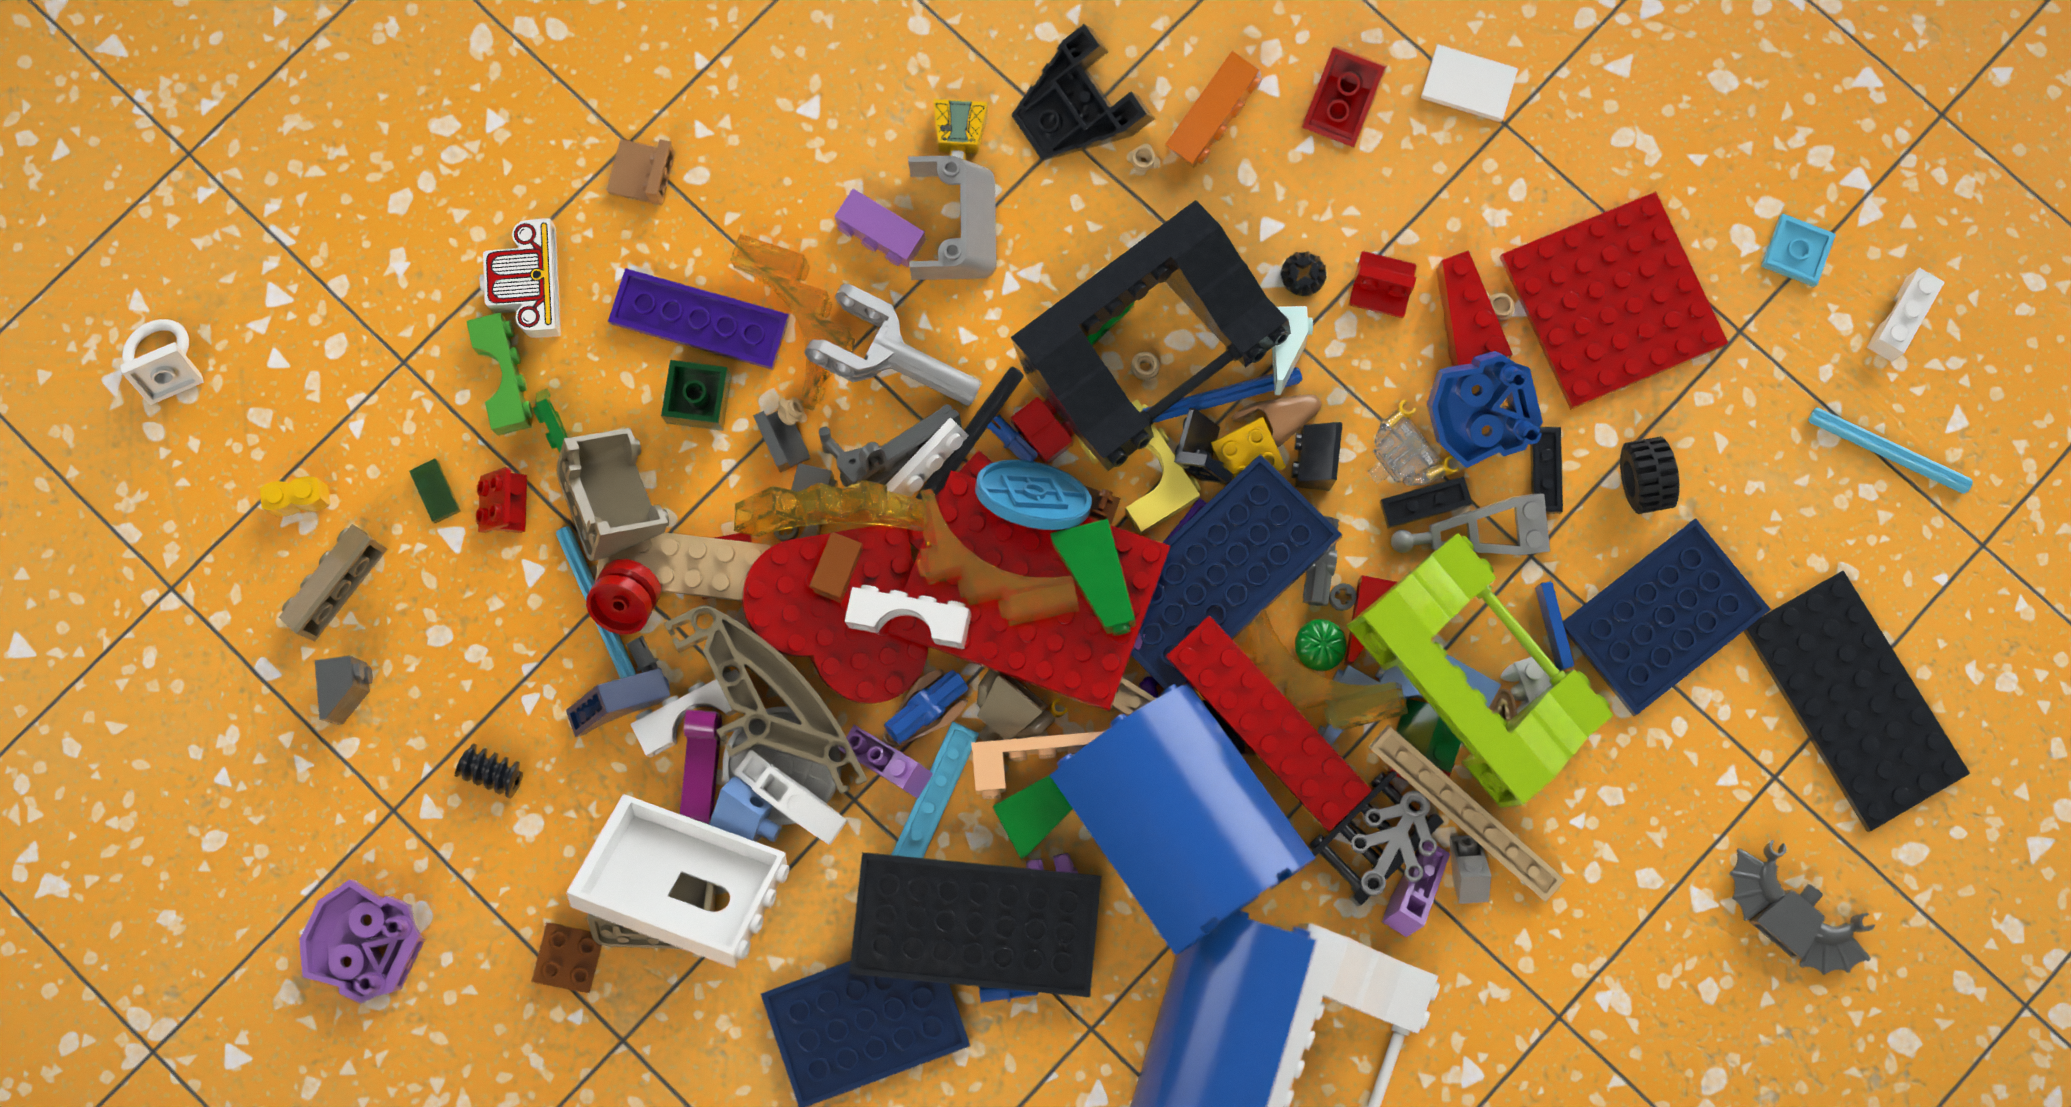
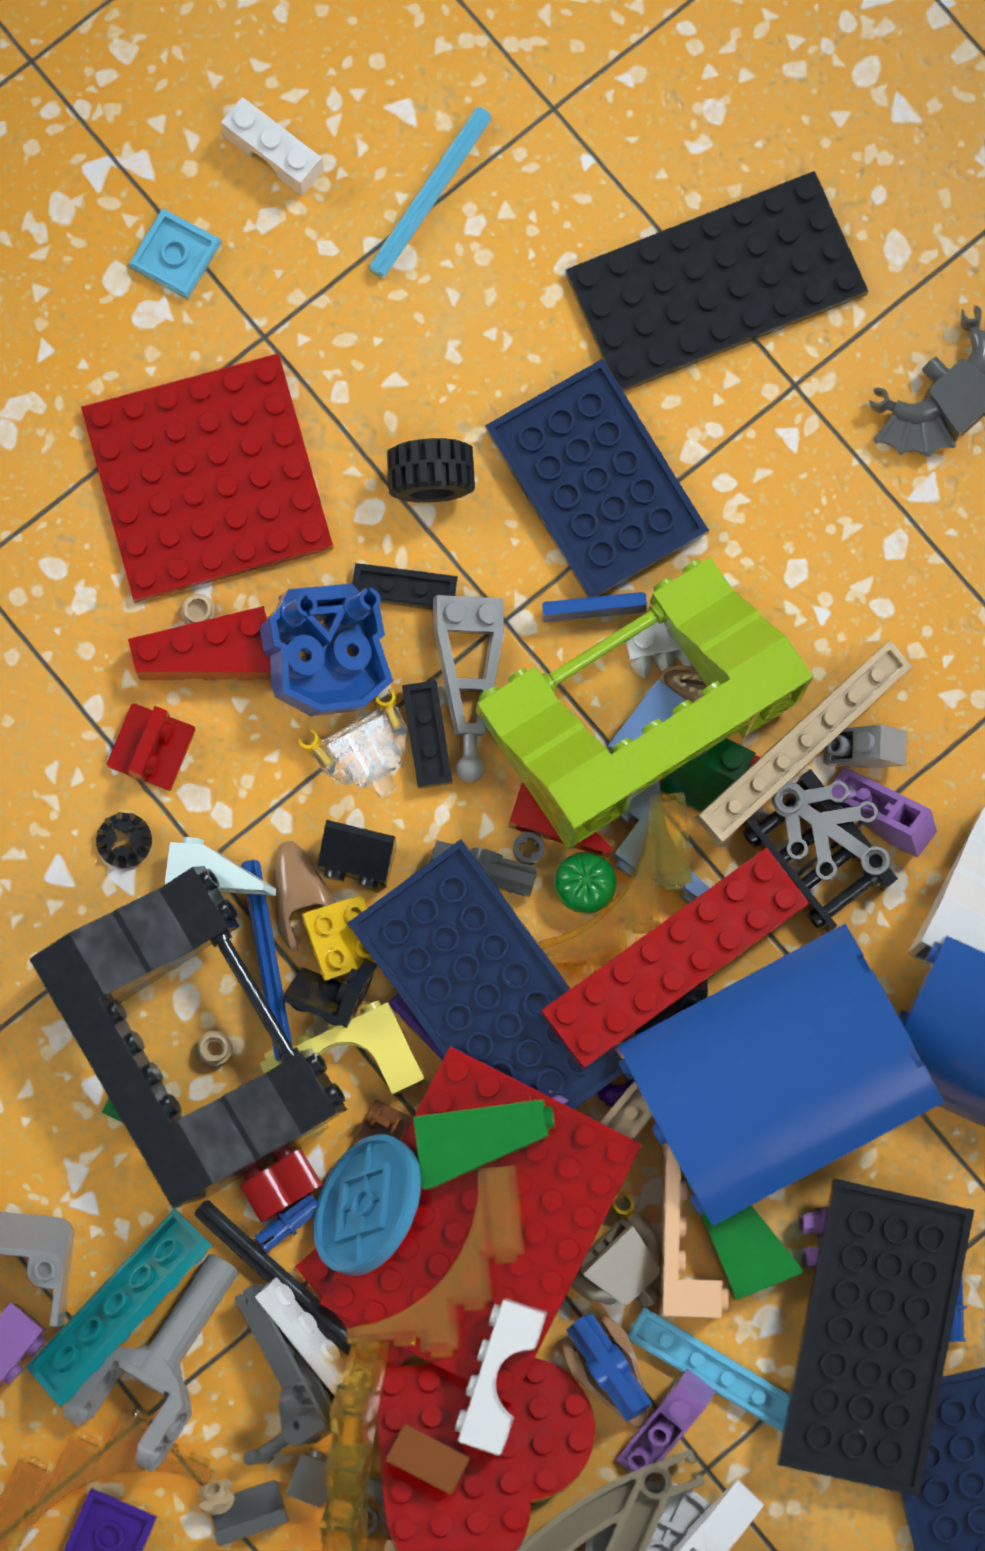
camera: 85 degrees left, 0 degrees up
none -> teal plate [26,1208,212,1407]

